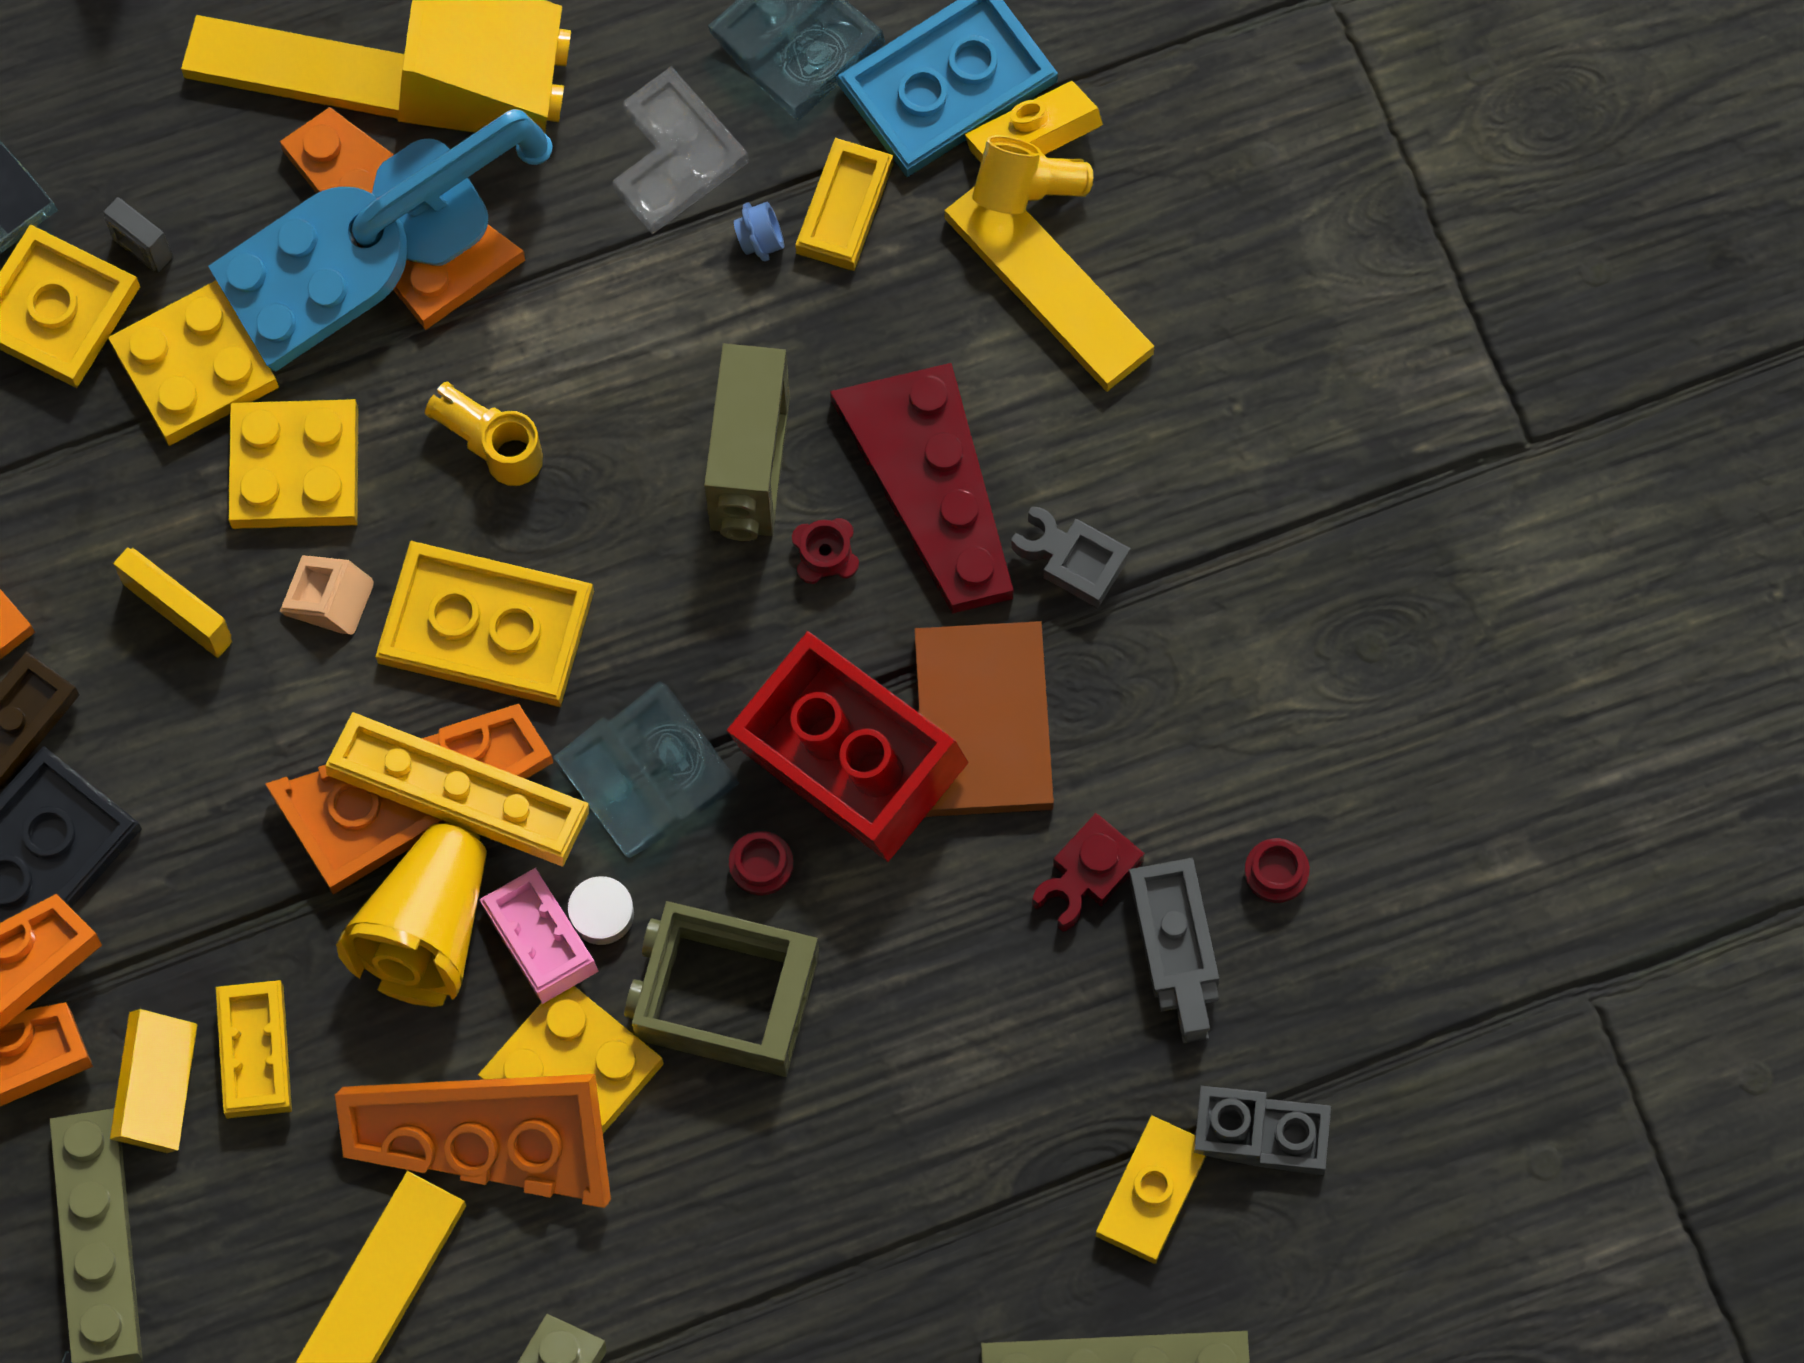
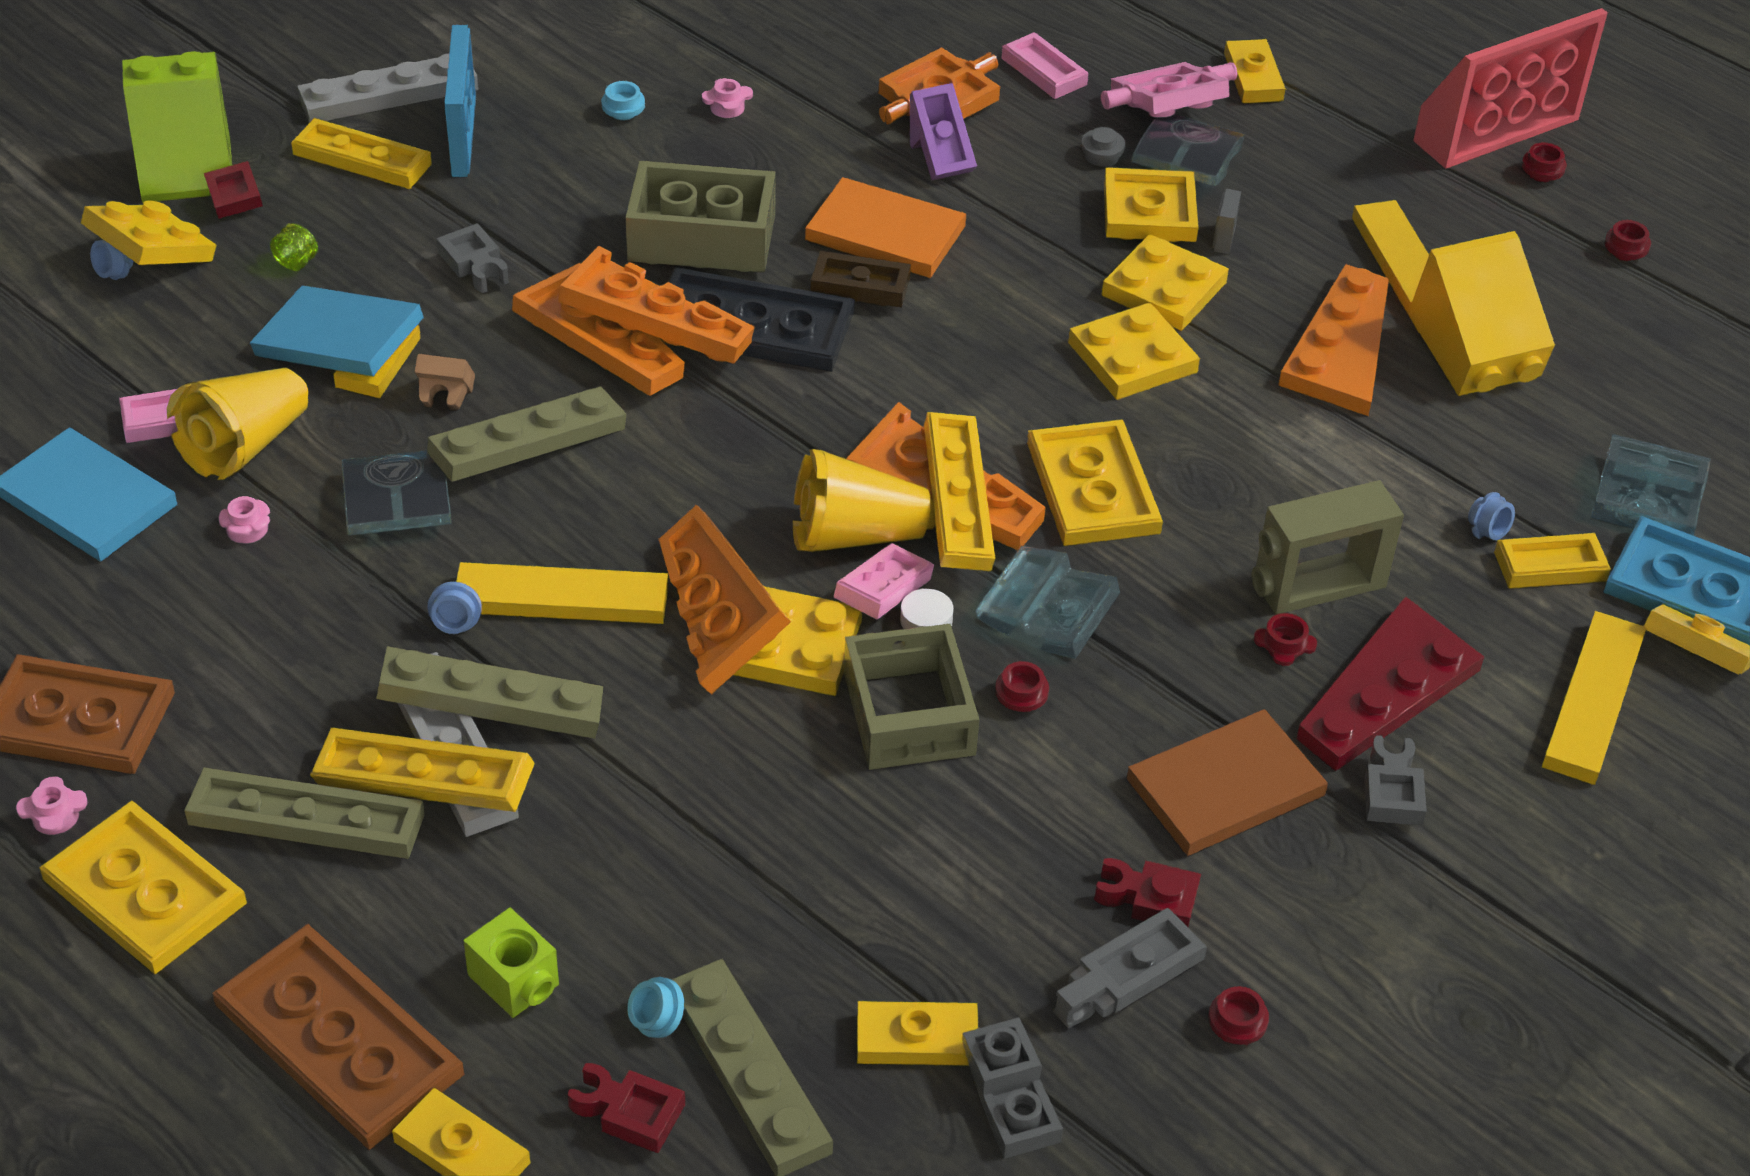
camera: 60 degrees right, 25 degrees down
yellow tile [110,1009,197,1153] -> none
yellow tile [113,547,232,658] -> none
dark azure plate [208,109,553,372] -> none
yellow plate [216,980,292,1119] -> none
light nougat slope [280,555,374,635] -> none
yellow pin [425,382,543,486] -> none
clear plate [613,66,749,234] -> none
red brick [727,631,969,862] -> none
yellow pin [972,135,1094,214] -> none

